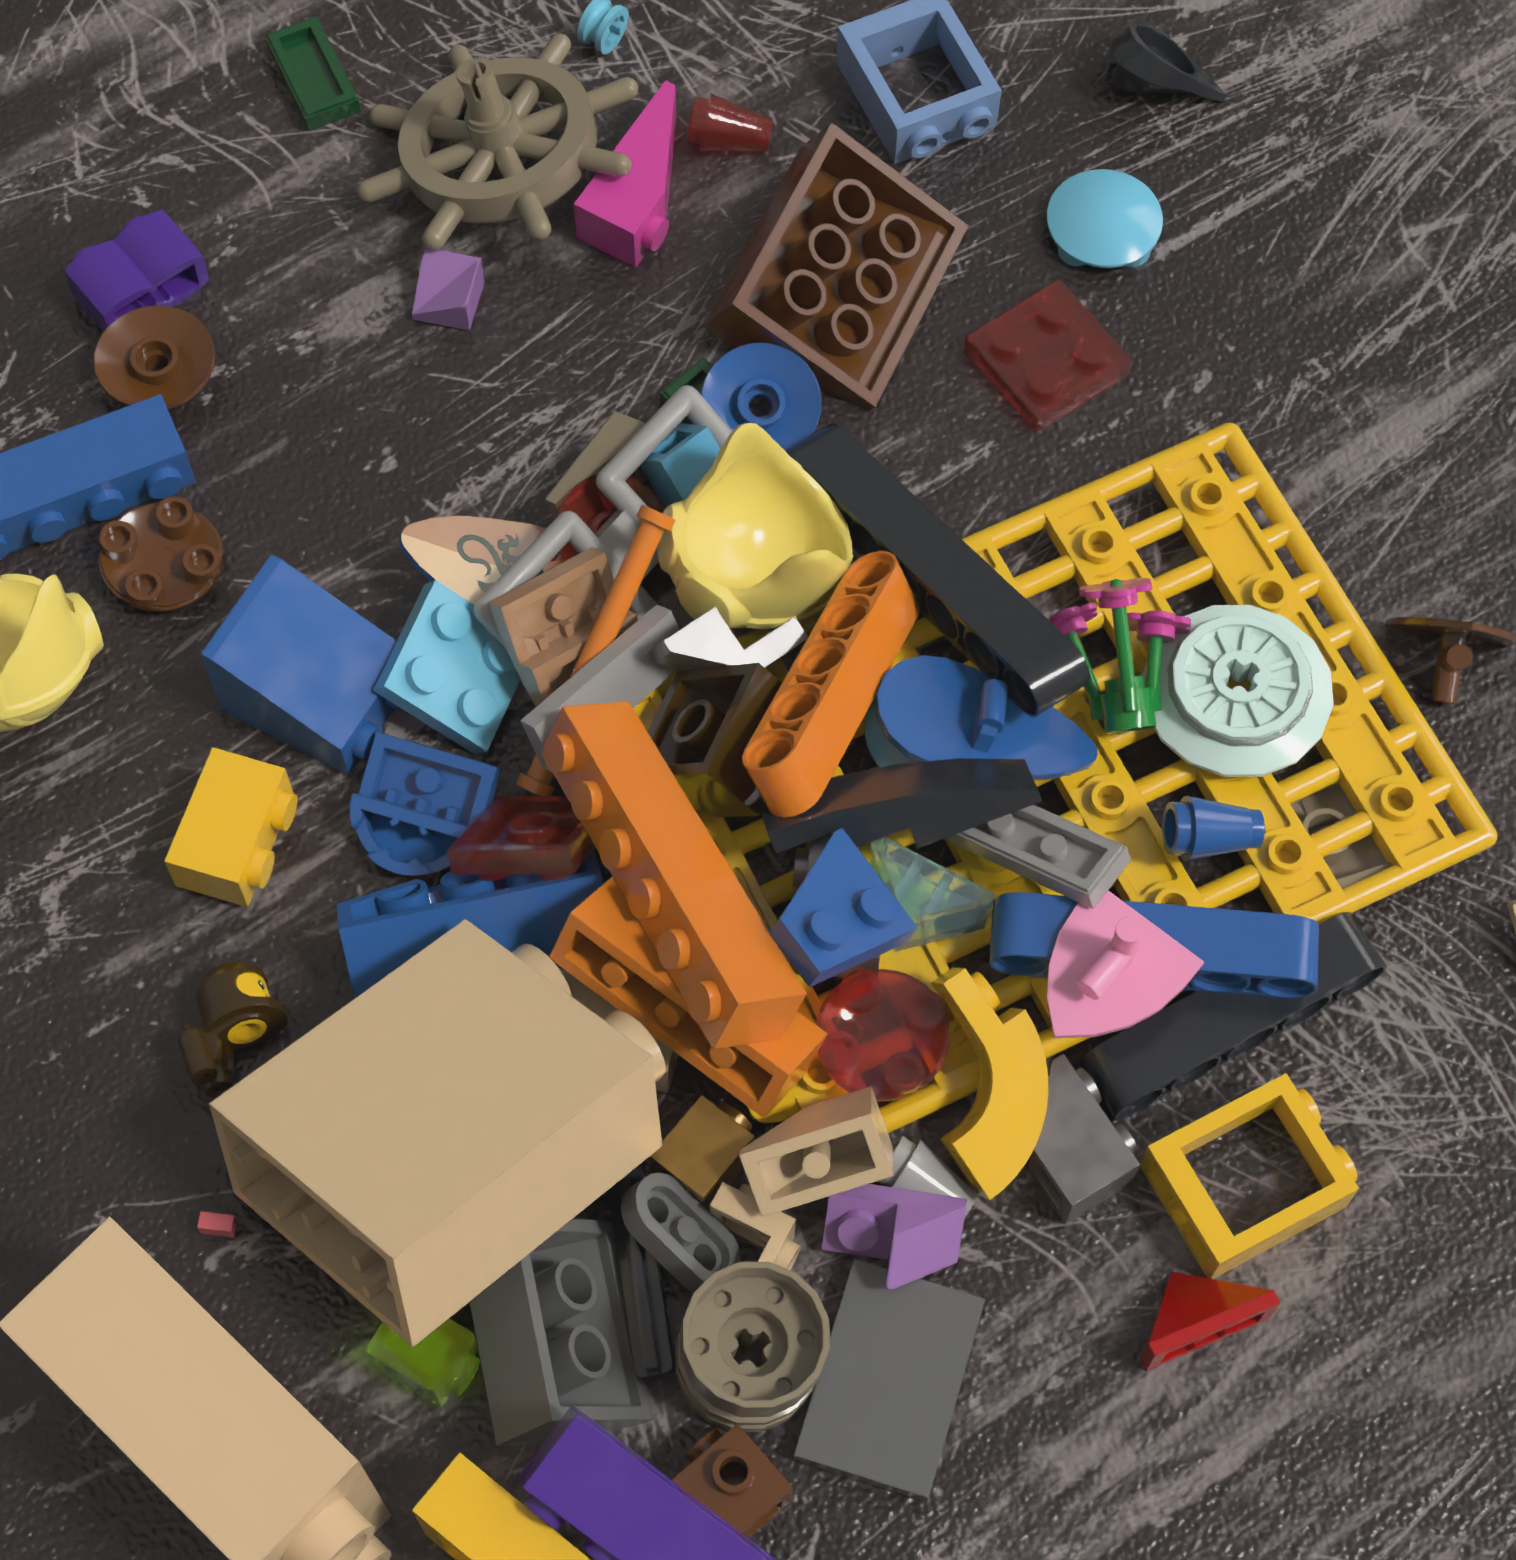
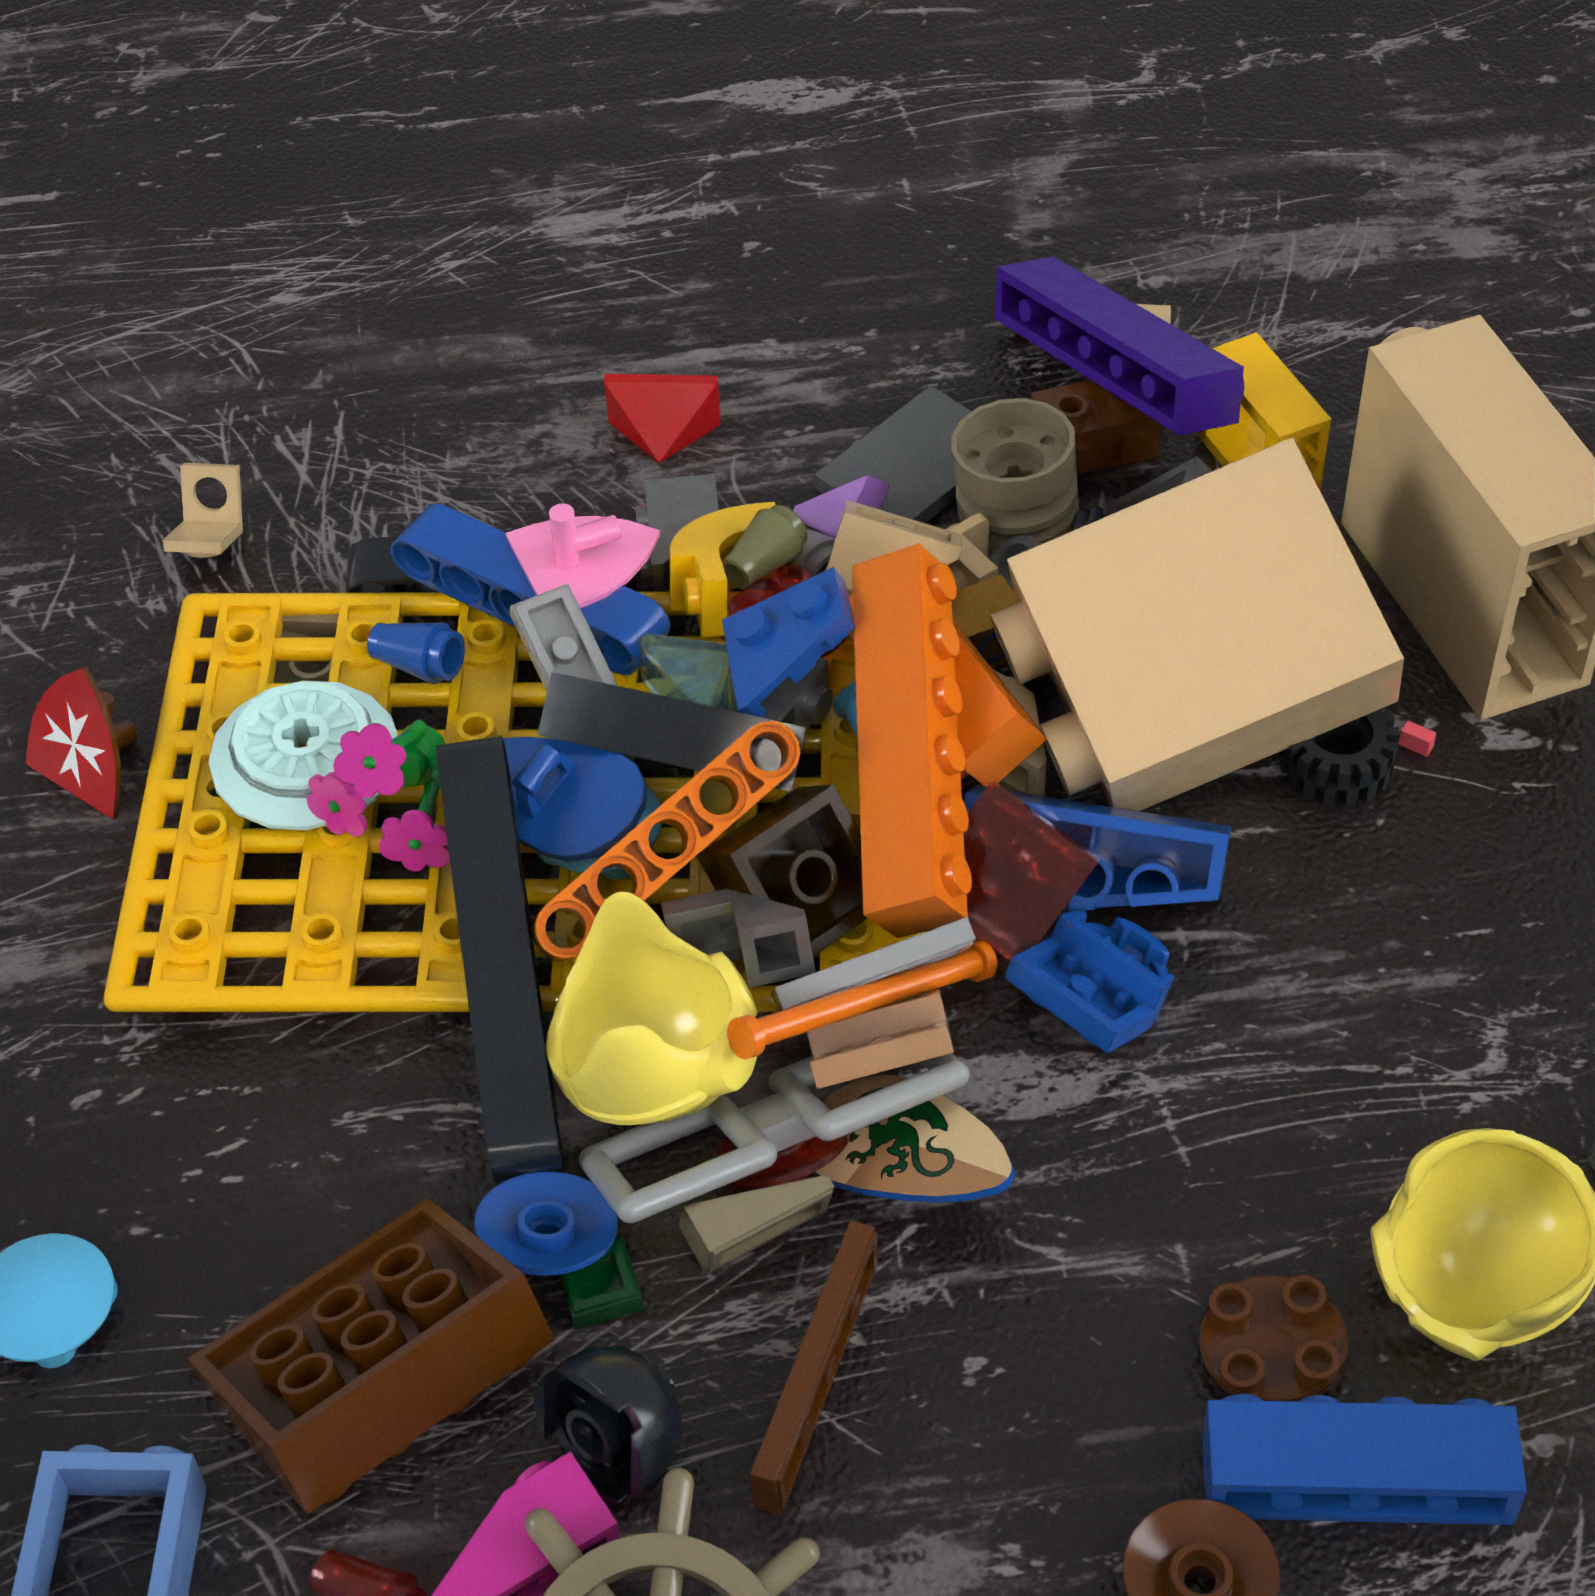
camera: 150 degrees left, 15 degrees down
yellow brick [164,747,298,907] -> none
dark brown piece [178,960,288,1098] -> none
slope [201,554,401,776] -> none
medium azure plate [373,580,521,755] -> none
medium lavender slope [412,248,485,331] -> none
dark azure brick [640,423,720,509] -> none
clear red plate [964,279,1133,432] -> none
yellow window [1140,1073,1359,1279] -> none
none -> black cylinder [534,1346,683,1503]
none -> olive cone [722,505,807,589]
none -> reddish brown tile [750,1220,878,1515]

